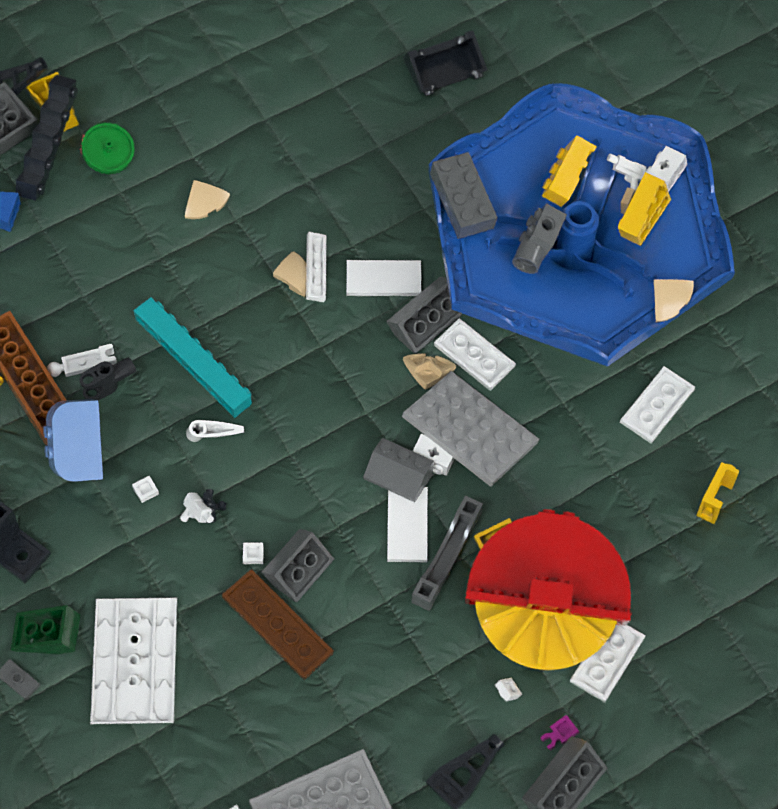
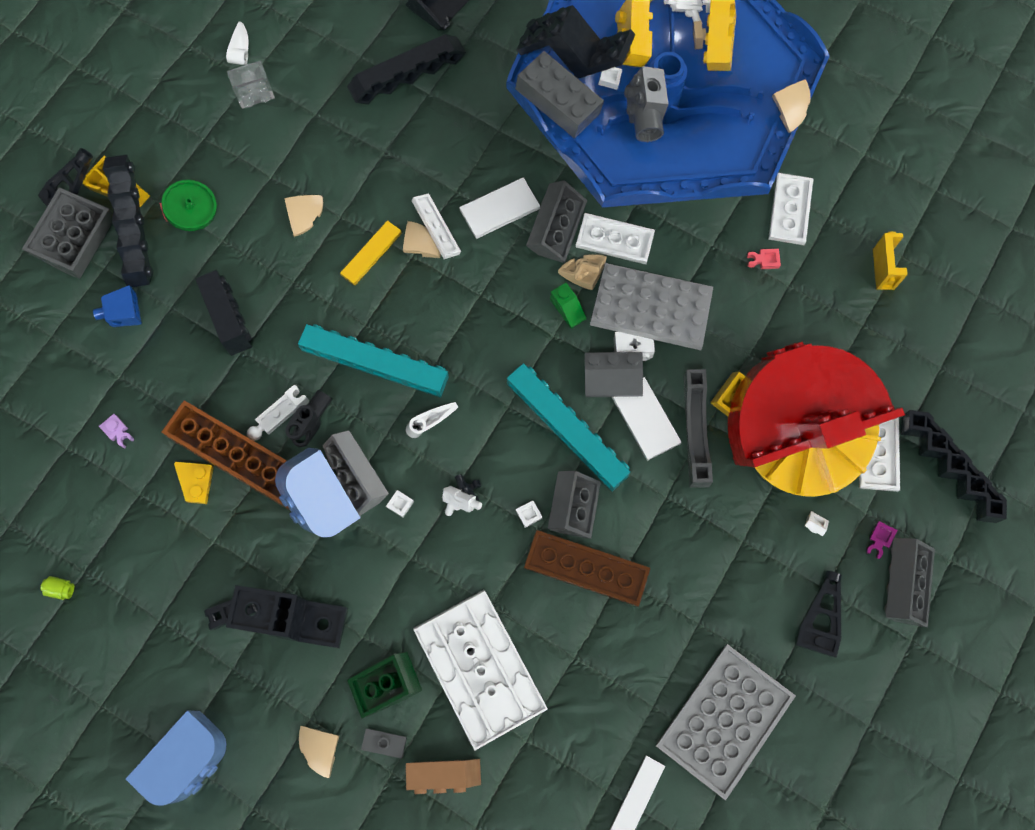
camera: 25 degrees left, 10 degrees up
none -> black brick [195,270,253,356]
none -> white piece [226,21,249,66]
none -> clear brick [227,61,275,109]
none -> light grey wedge [323,431,389,516]
none -> yellow tile [340,220,402,285]
none -> black brick [347,34,466,105]
none -> medium nougat wedge [406,759,481,794]
none -> teal brick [507,363,630,492]
none -> black bracket [516,5,635,79]
none -> green slope [550,282,586,329]
none -> white plate [598,67,622,90]
none -> coral plate [747,249,781,269]
none -> black brick [901,410,1007,523]

